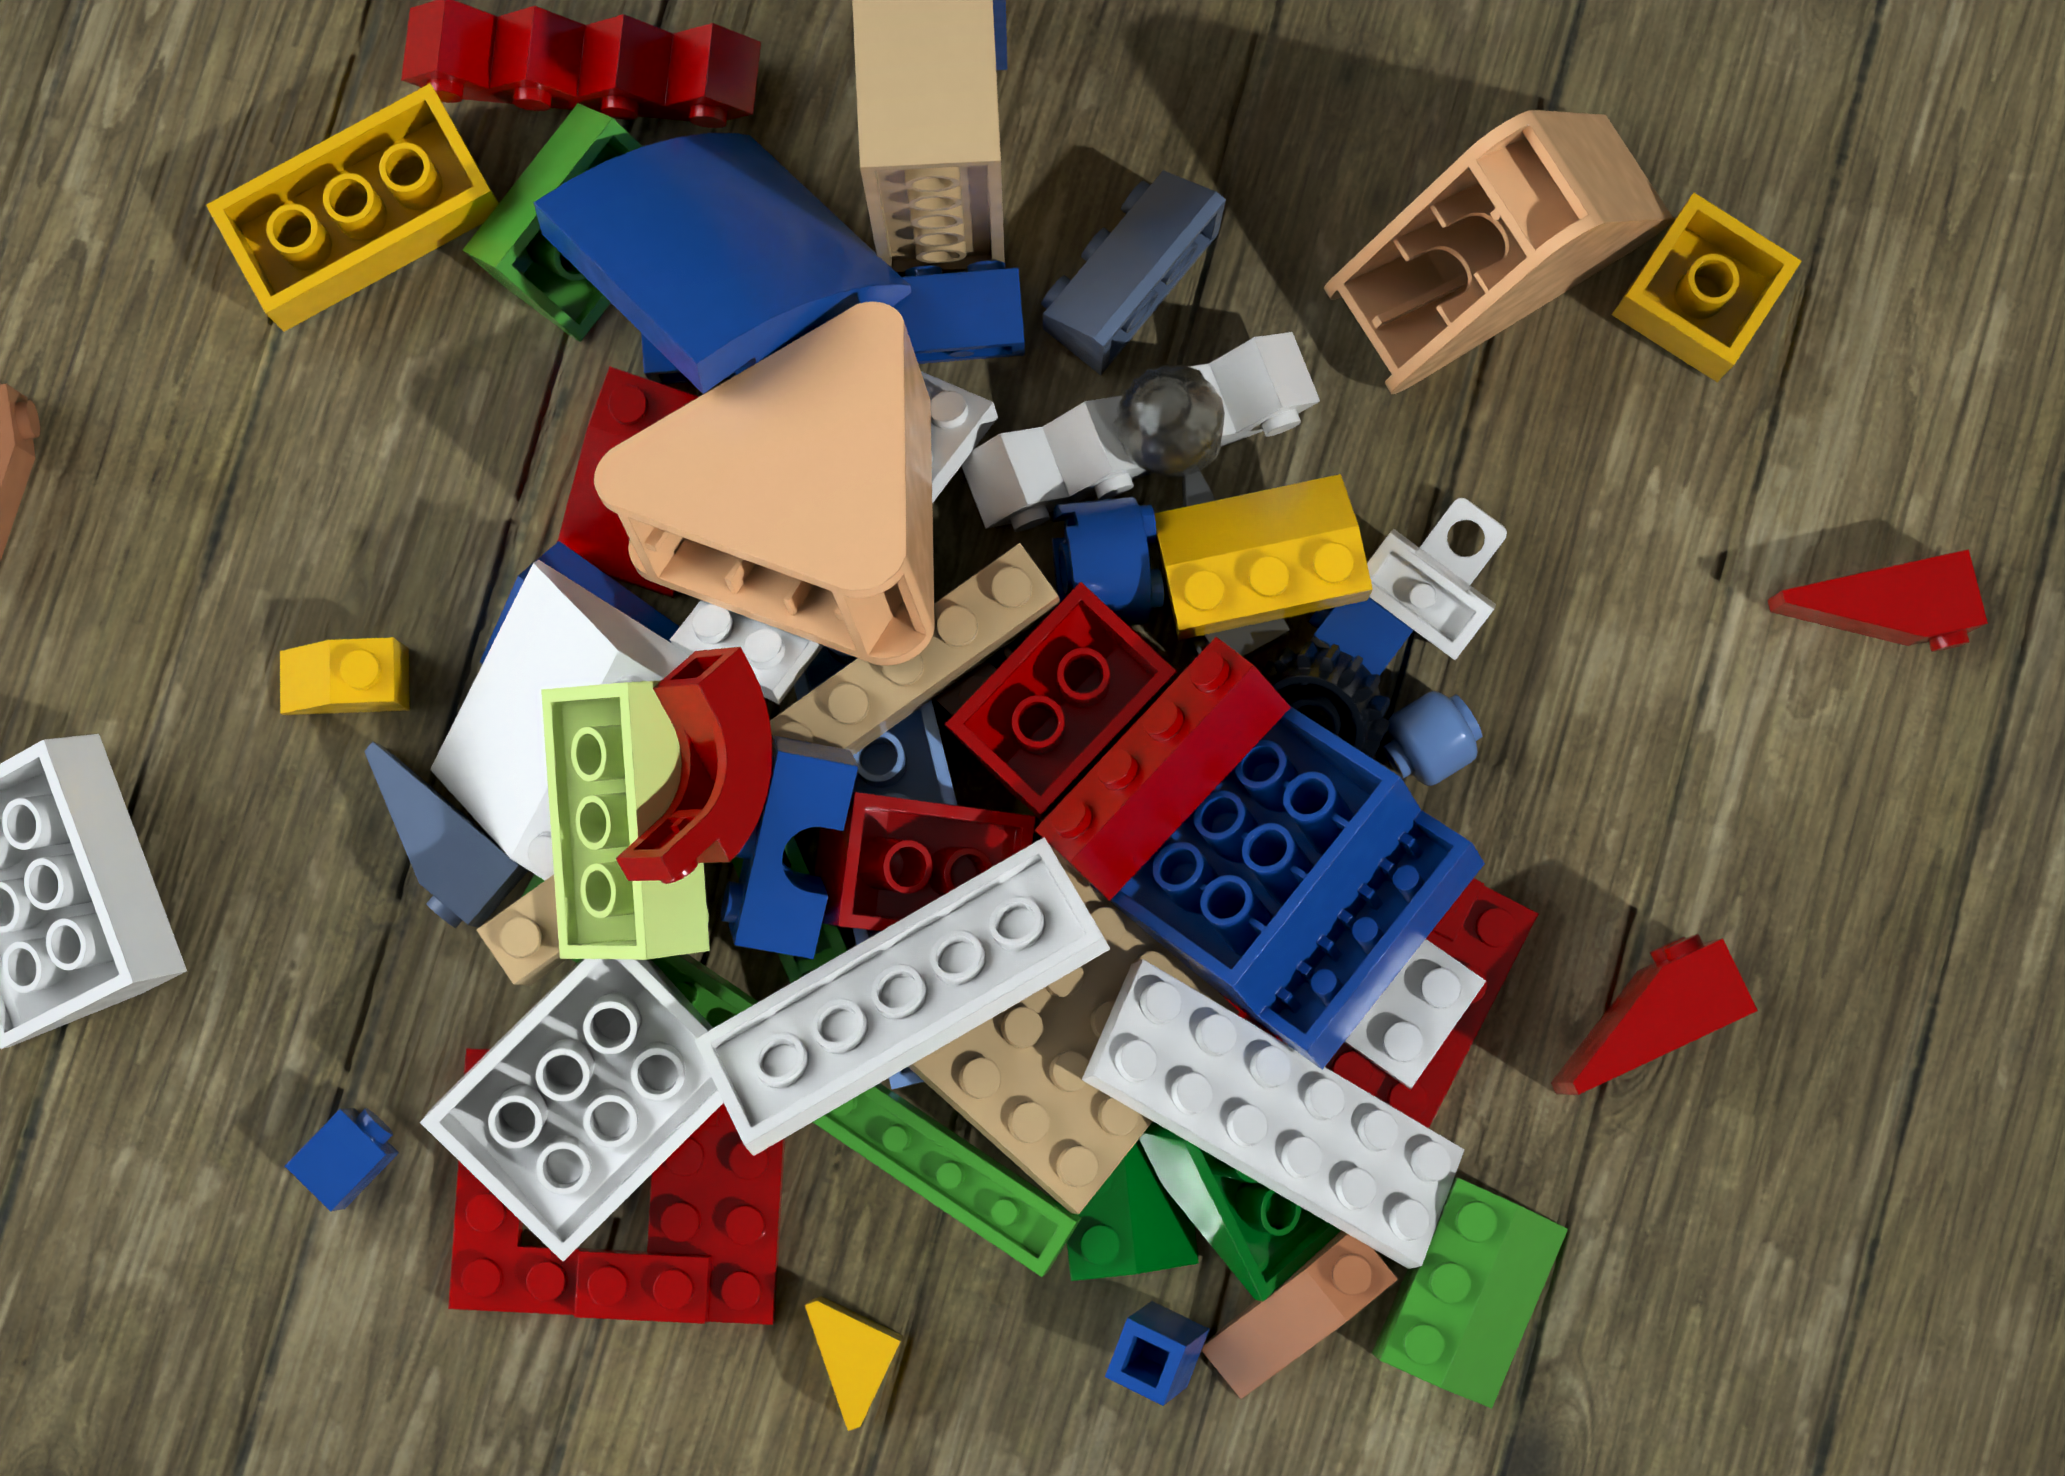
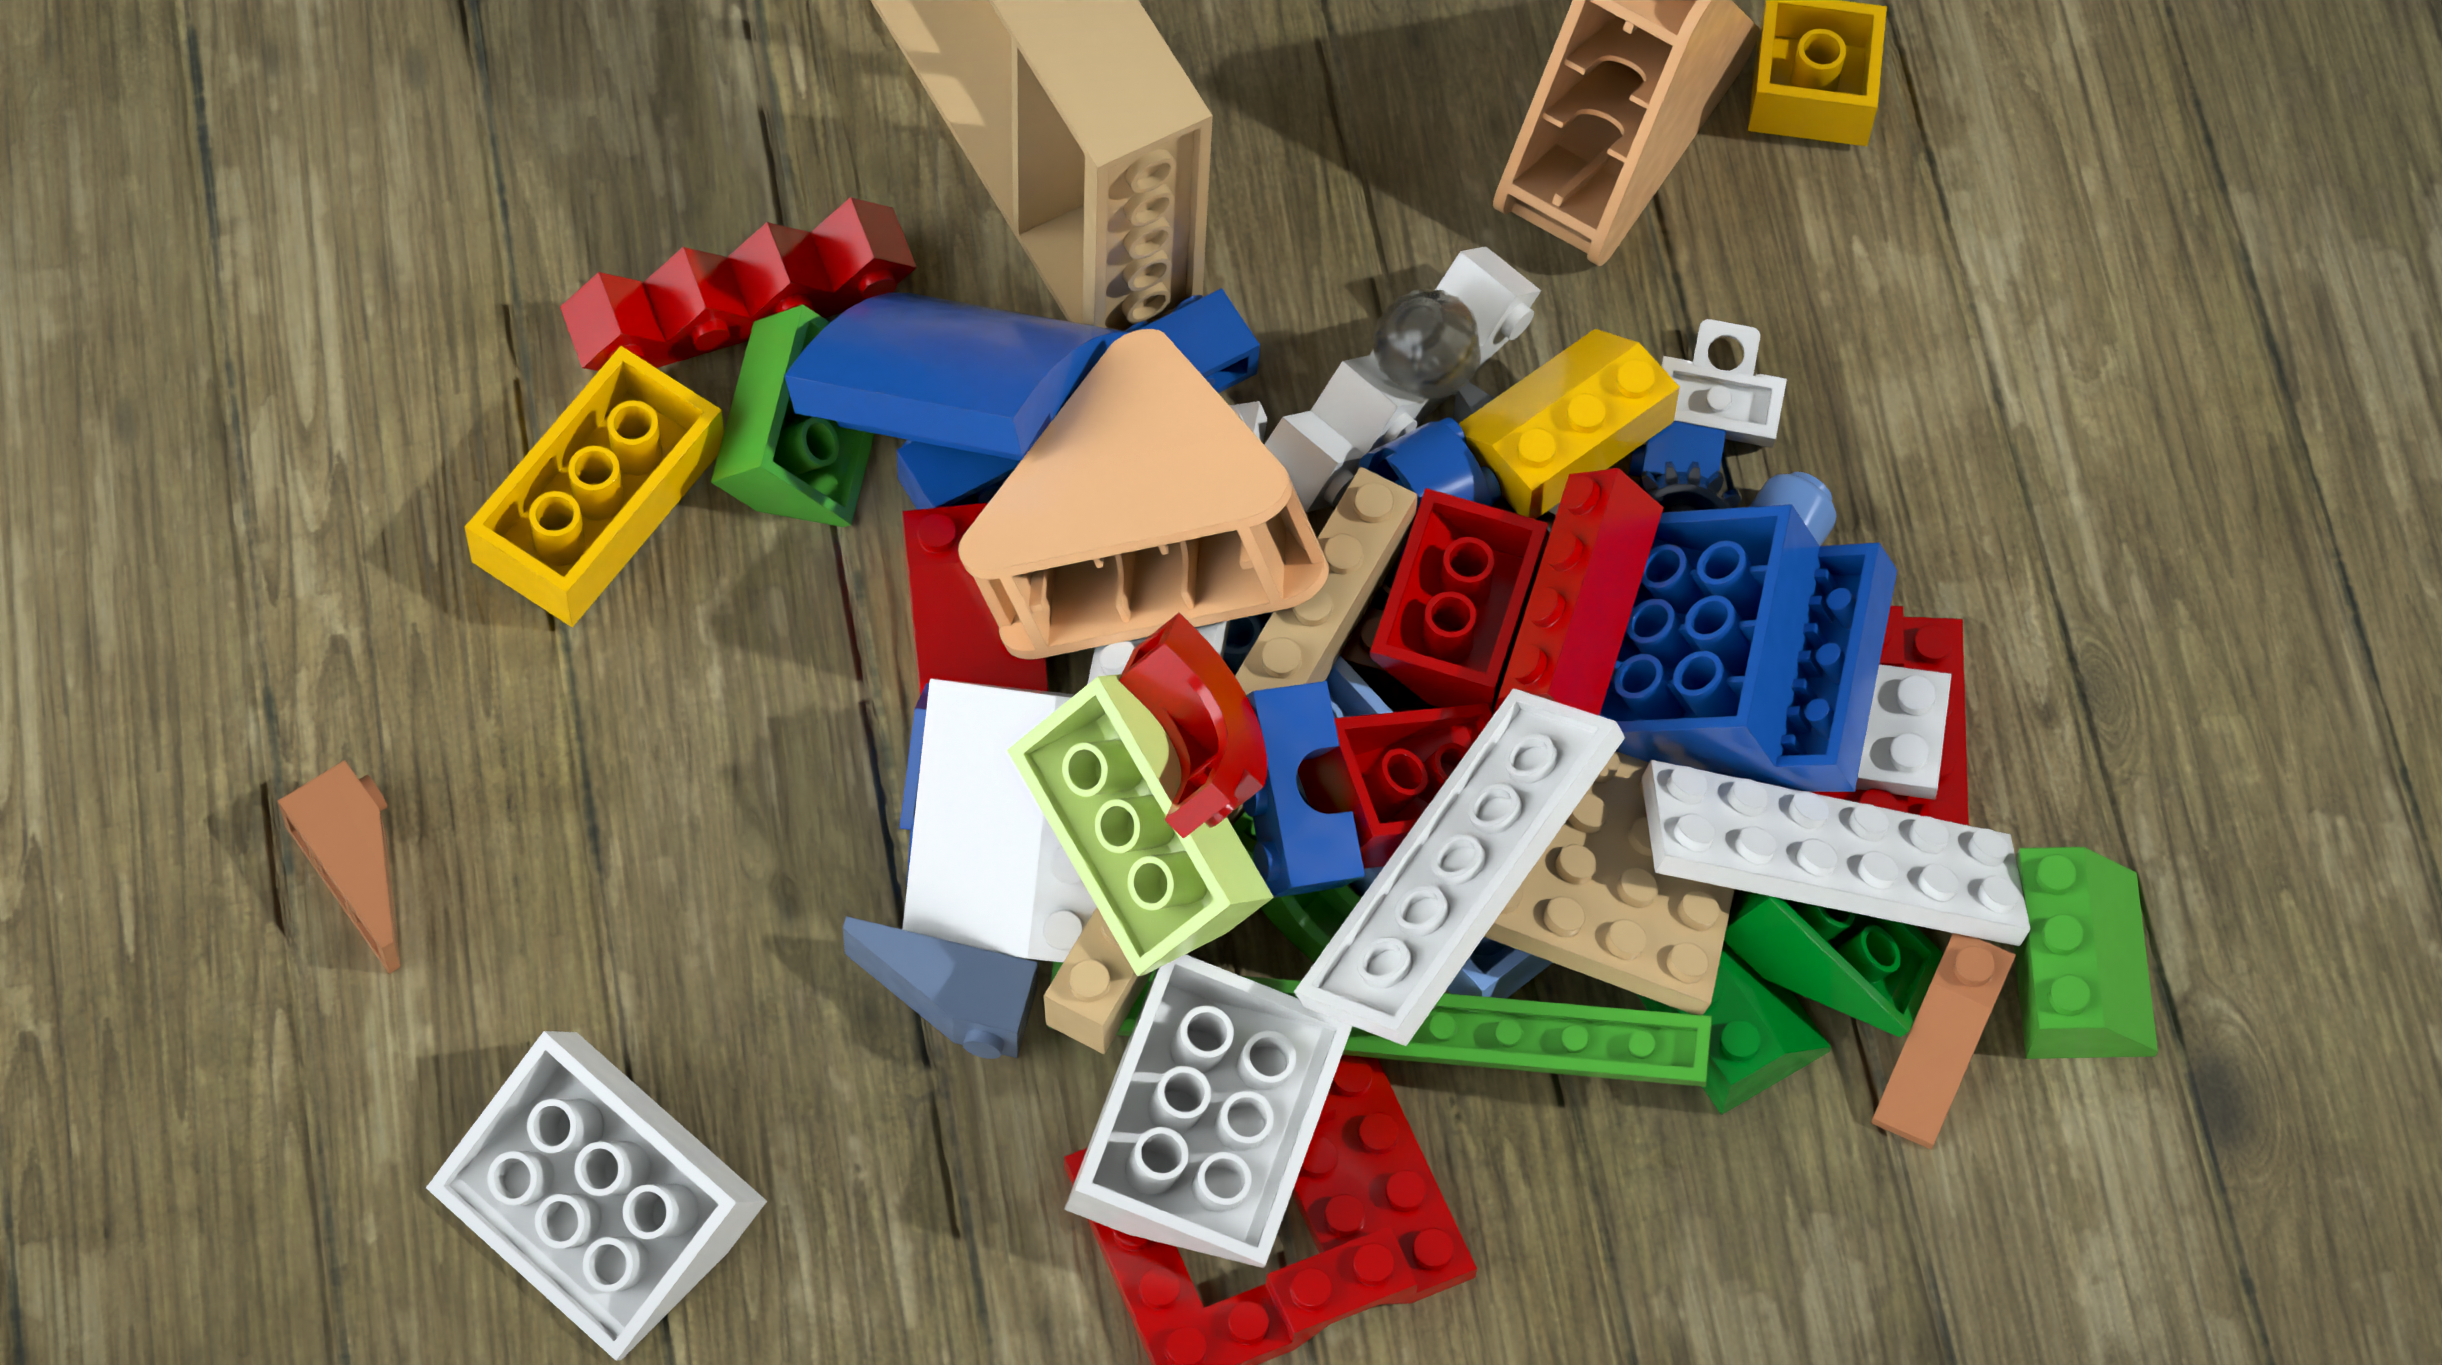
camera: 30 degrees left, 20 degrees down
yellow slope [280,637,410,715] -> none
blue brick [285,1108,399,1212] -> none
yellow slope [805,1296,903,1431] -> none
sand blue slope [1041,170,1226,375] -> none
blue brick [1105,1301,1210,1406] -> none
red slope [1551,933,1758,1095] -> none
red slope [1767,549,1988,652] -> none

